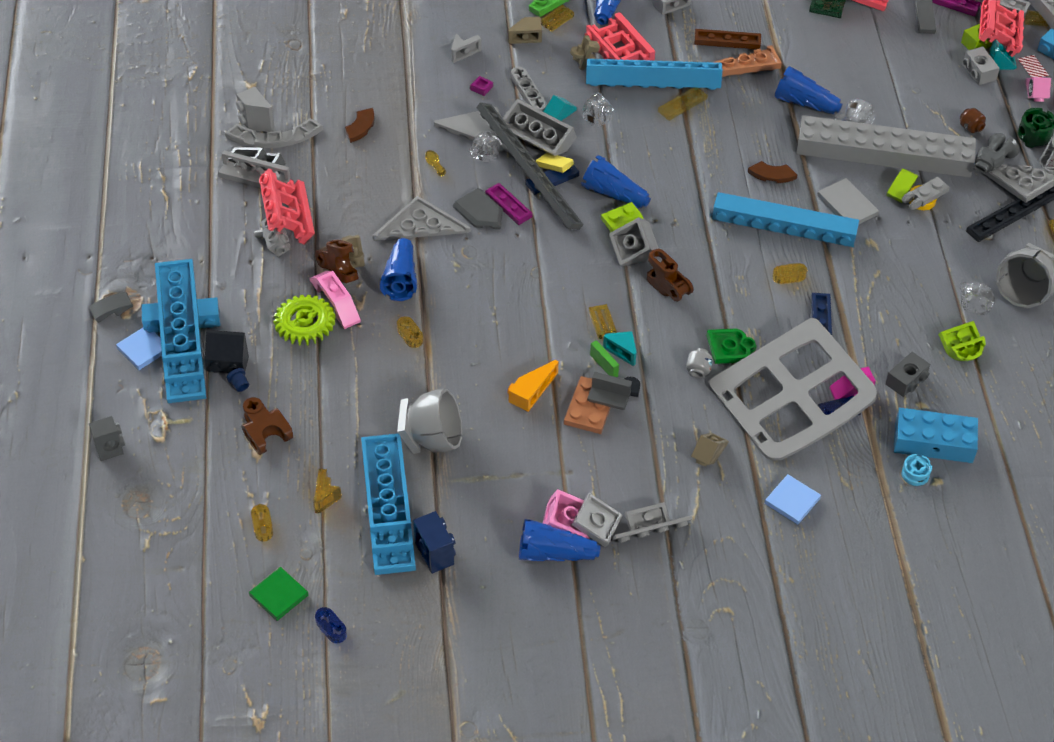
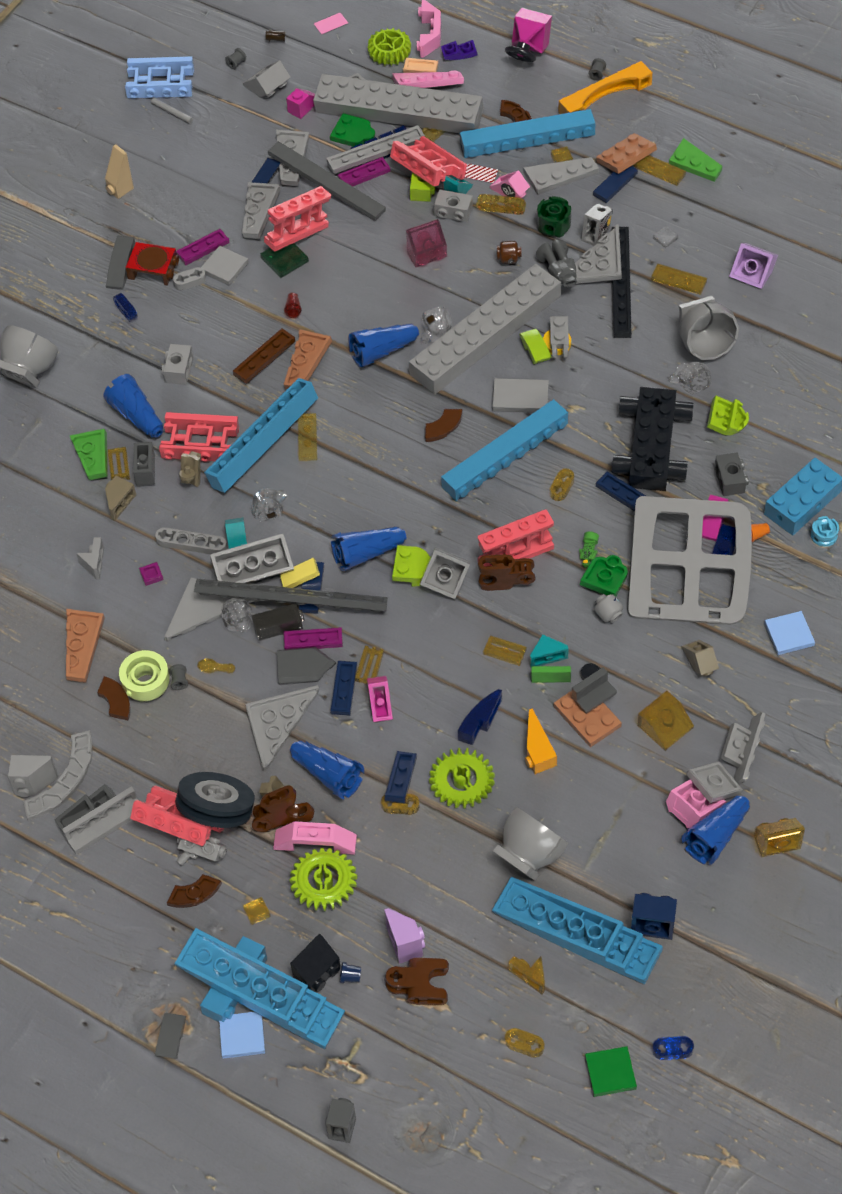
camera: 50 degrees left, 5 degrees up
none -> nougat wing [66,609,105,682]
none -> yellowish green piece [119,650,170,701]
none -> dark grey brick [133,442,155,486]
none -> reddish brown tile [167,874,222,908]
none -> dark grey bush [169,664,188,690]
none -> black wheel [175,772,255,828]
none -> clear yellow tile [243,897,271,925]
none -> clear smoke brick [251,603,305,641]
none -> clear red cone [284,293,302,318]
none -> dark blue tile [331,661,358,716]
none -> clear yellow tile [355,646,384,684]
none -> dark pink slope [367,676,393,722]
none -> lavender slope [384,908,425,964]
none -> dark blue tile [385,751,417,803]
none -> clear pink slope [406,219,447,268]
none -> lime gear [429,748,495,808]
none -> clear blue slope [458,689,502,745]
none -> clear yellow beam [476,194,526,215]
none -> coral fence [478,509,554,567]
none -> bright green piece [579,531,599,568]
none -> black piece [612,387,694,492]
none -> clear yellow slope [637,691,694,751]
none -> orange cone [751,523,770,542]
none -> clear yellow slope [754,818,805,858]

